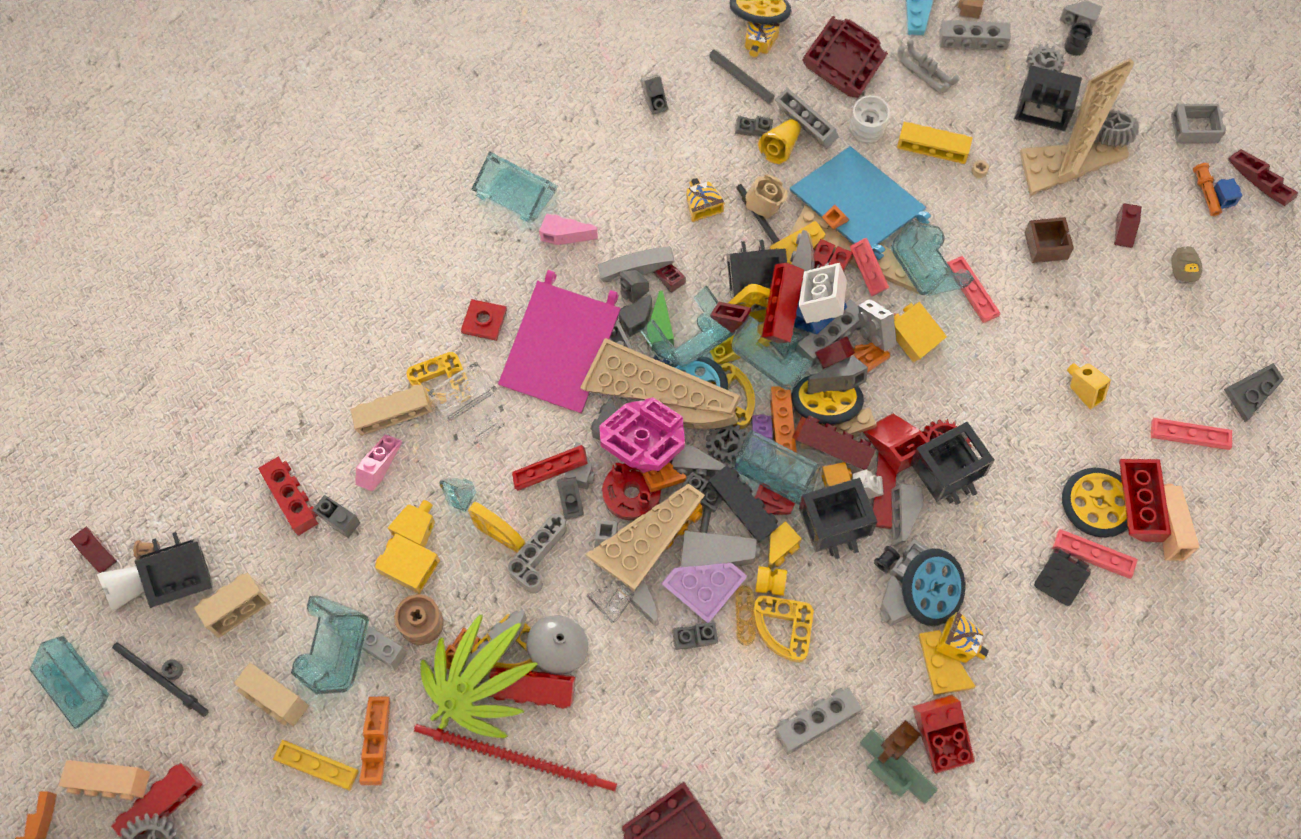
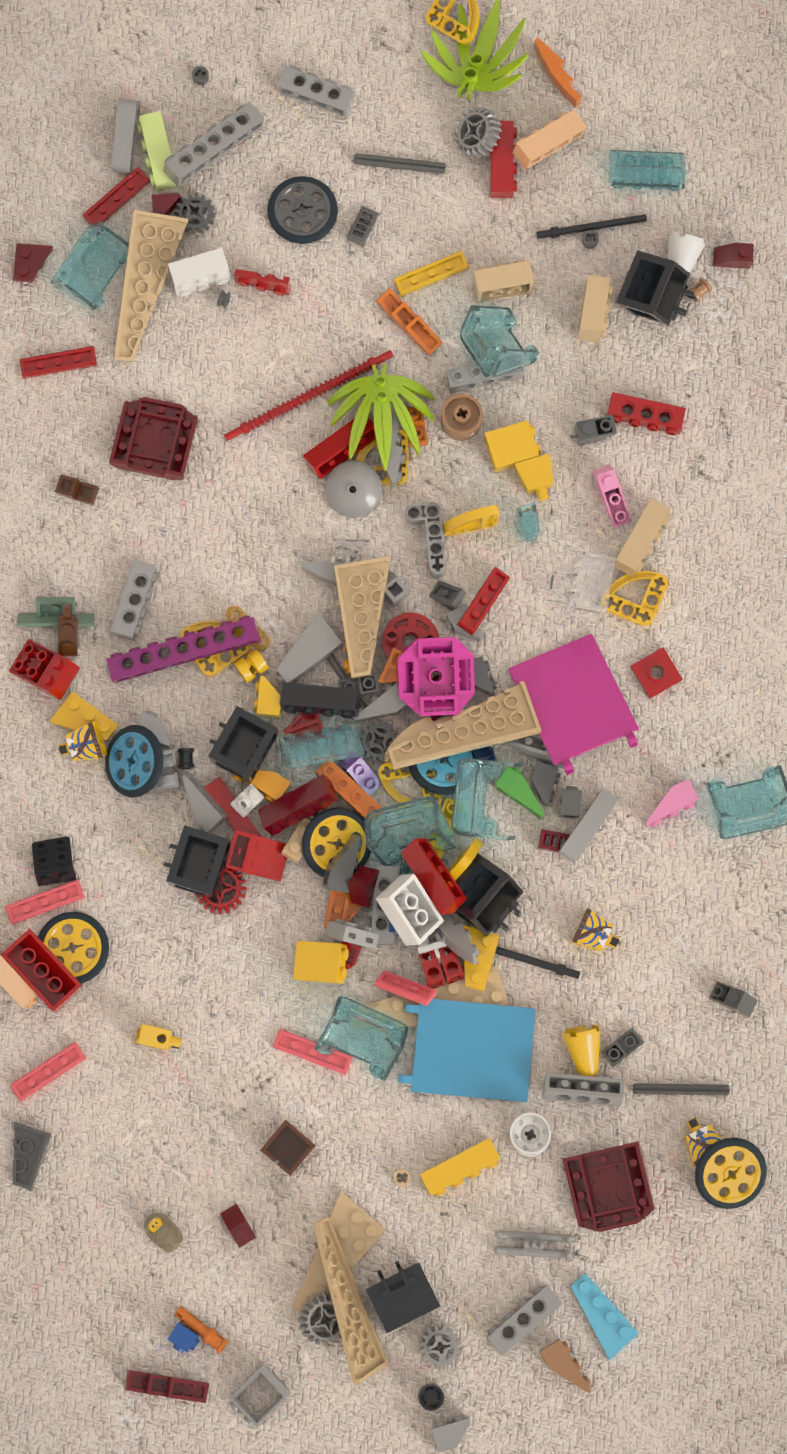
camera: 130 degrees right, 15 degrees up
lavender plate [661,563,747,623] -> none
dark grey slope [672,623,718,650] -> none
dark red slope [710,302,751,333] -> none
tan brick [746,175,787,218] -> none
orange slope [822,205,849,230] -> none
none -> magenta brick [106,616,262,683]

